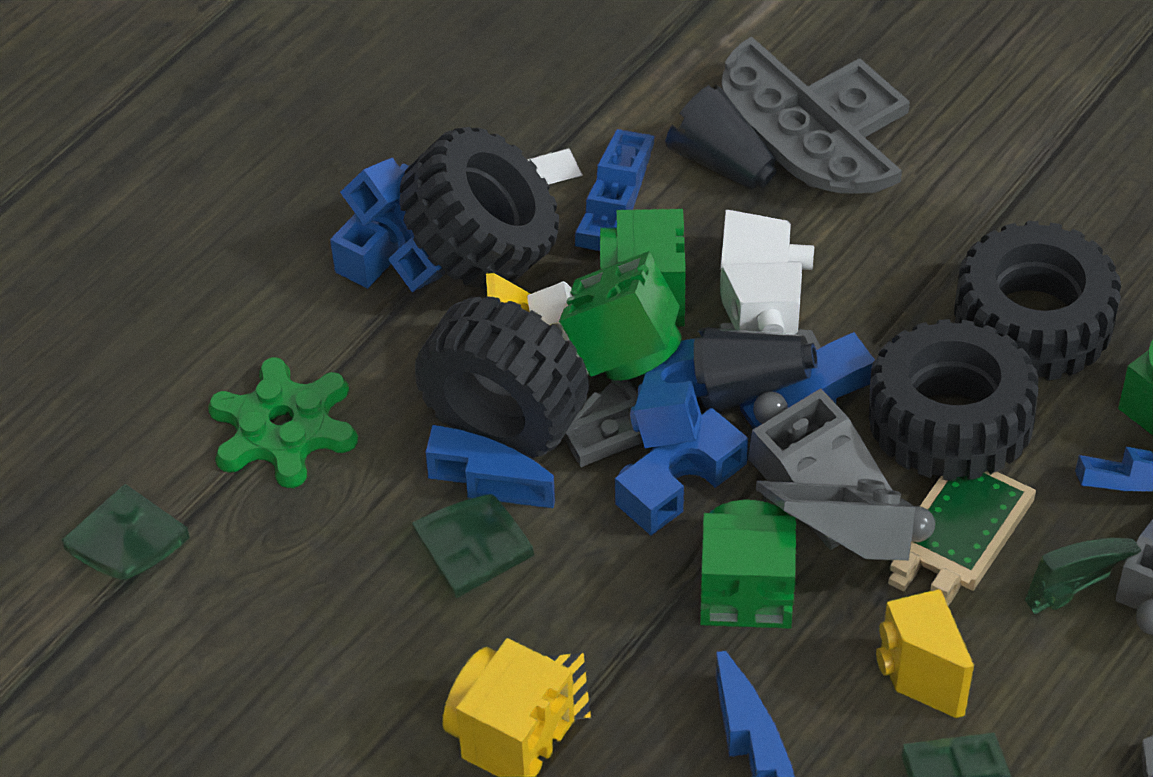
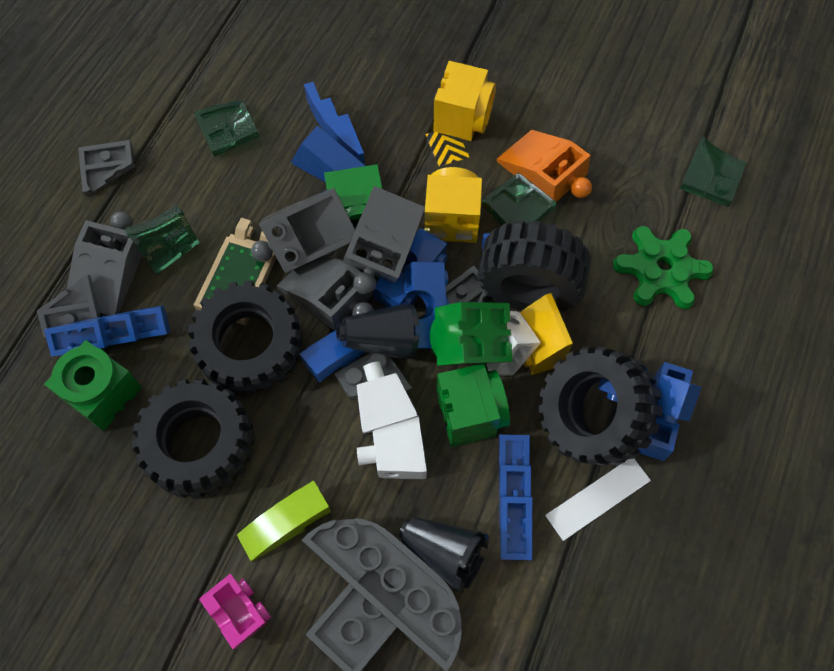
camera: 165 degrees right, 15 degrees up
yellow slope [876,589,974,718] -> none
none -> dark pink cylinder [199,573,271,650]
none -> lime slope [237,480,331,562]
none -> blue slope [291,126,365,183]
none -> dark grey slope [343,186,425,295]
none -> yellow piece [425,167,482,243]
none -> orange slope [497,130,592,205]

